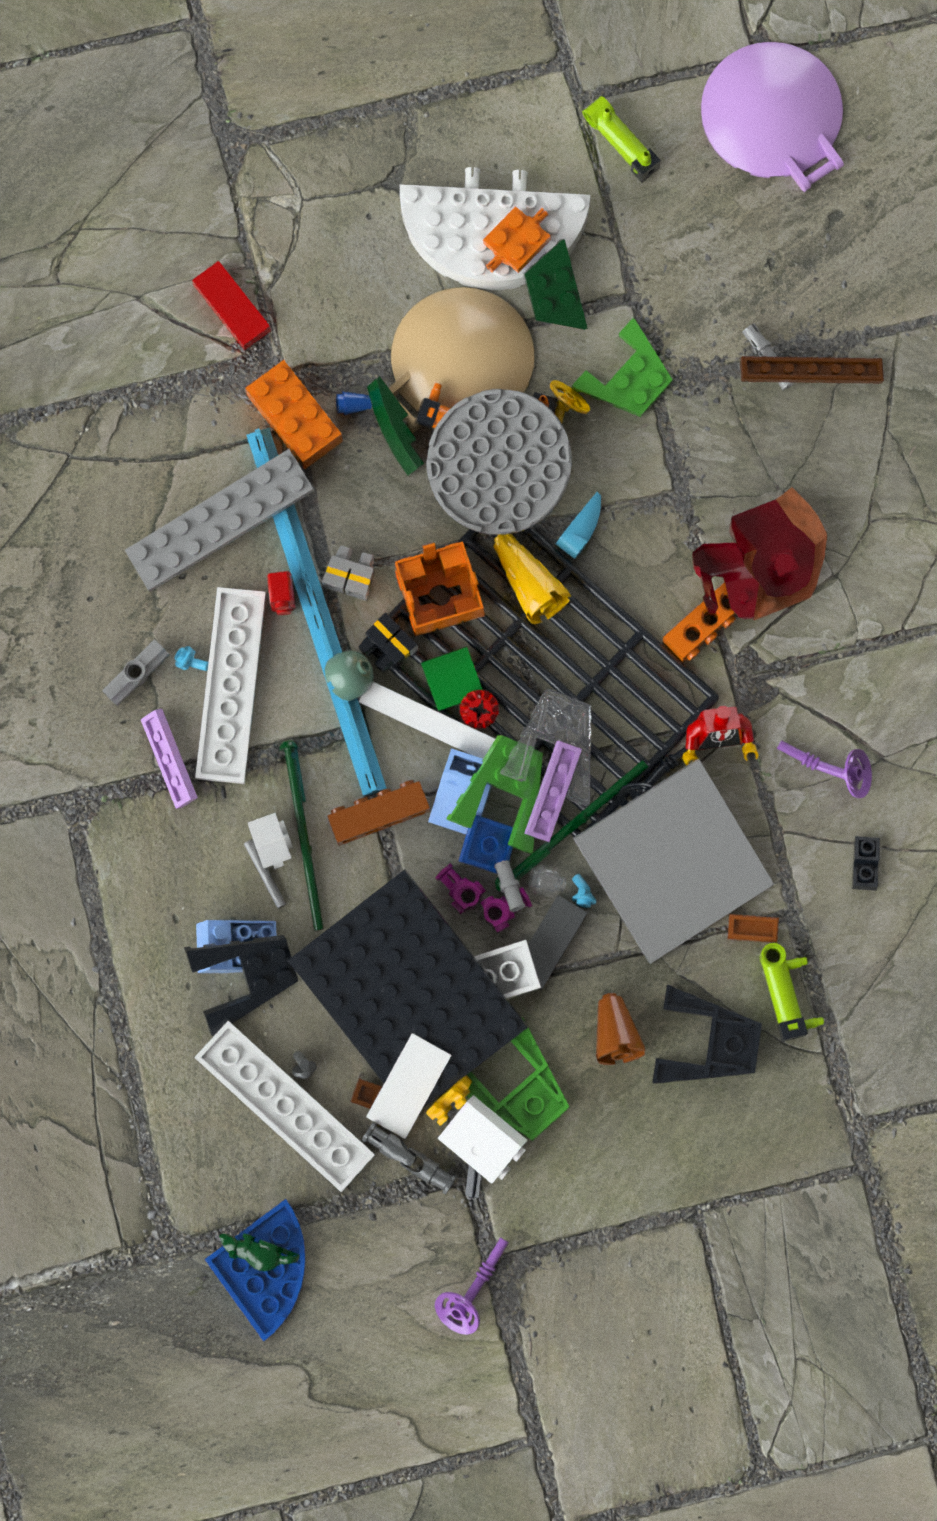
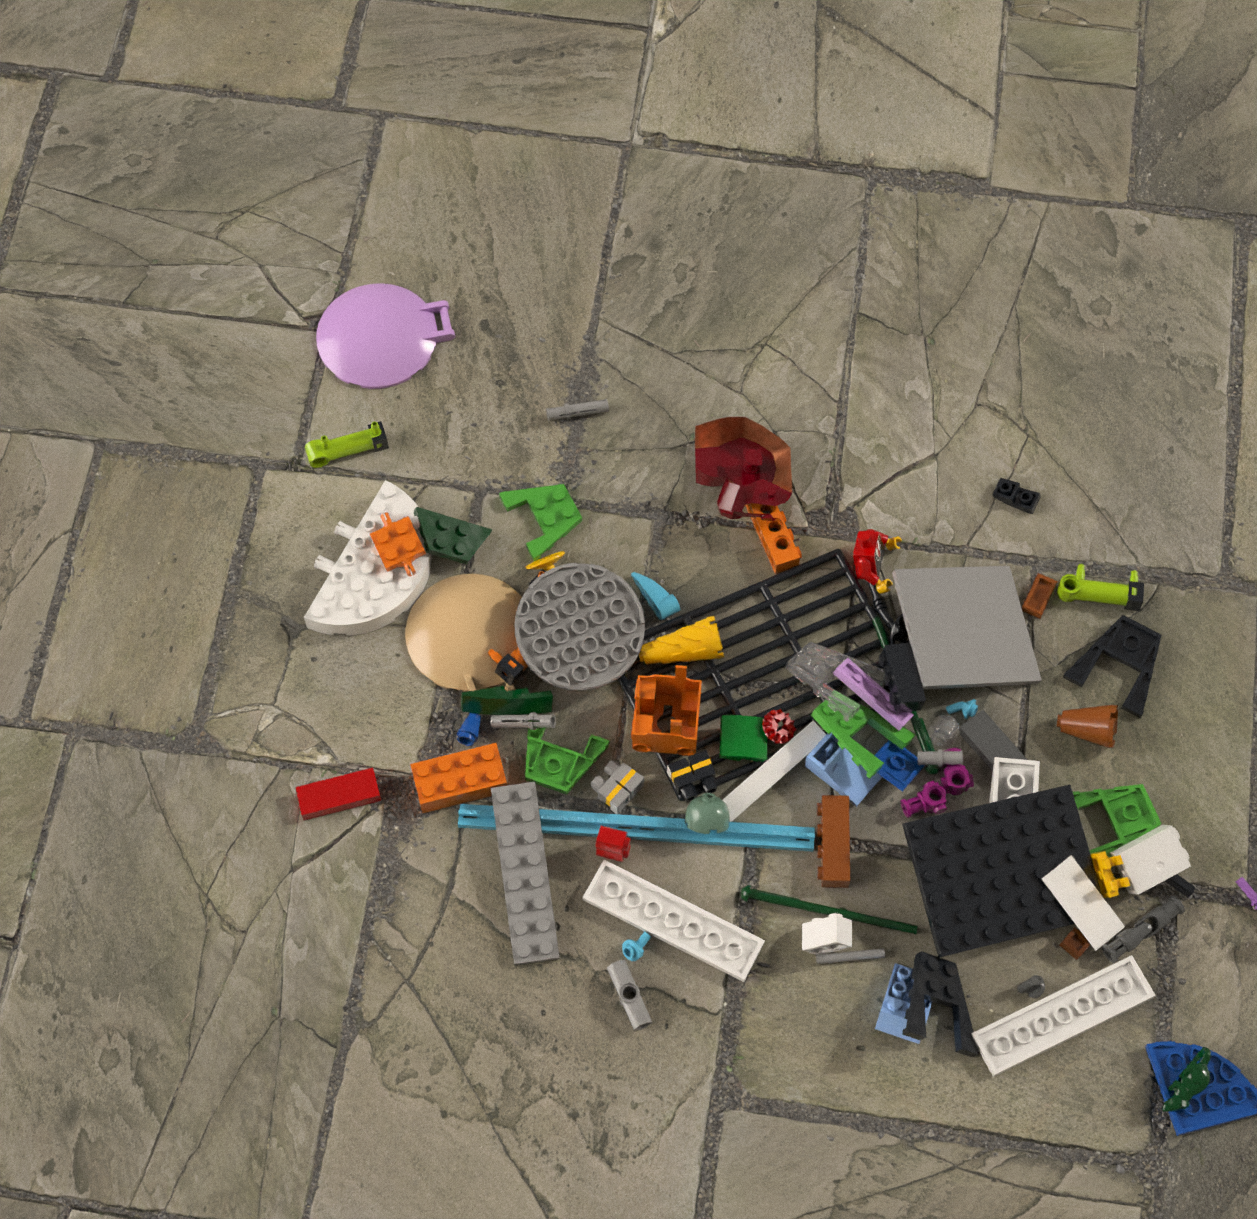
camera: 70 degrees left, 15 degrees down
lavender plate [141,709,197,809] -> none
reddish brown tile [740,356,884,384] -> none
medium lavender dish [777,740,872,798] -> none
none -> light grey pin [491,713,556,730]
none -> bright green wing [525,721,610,795]
none -> black brick [879,643,926,713]

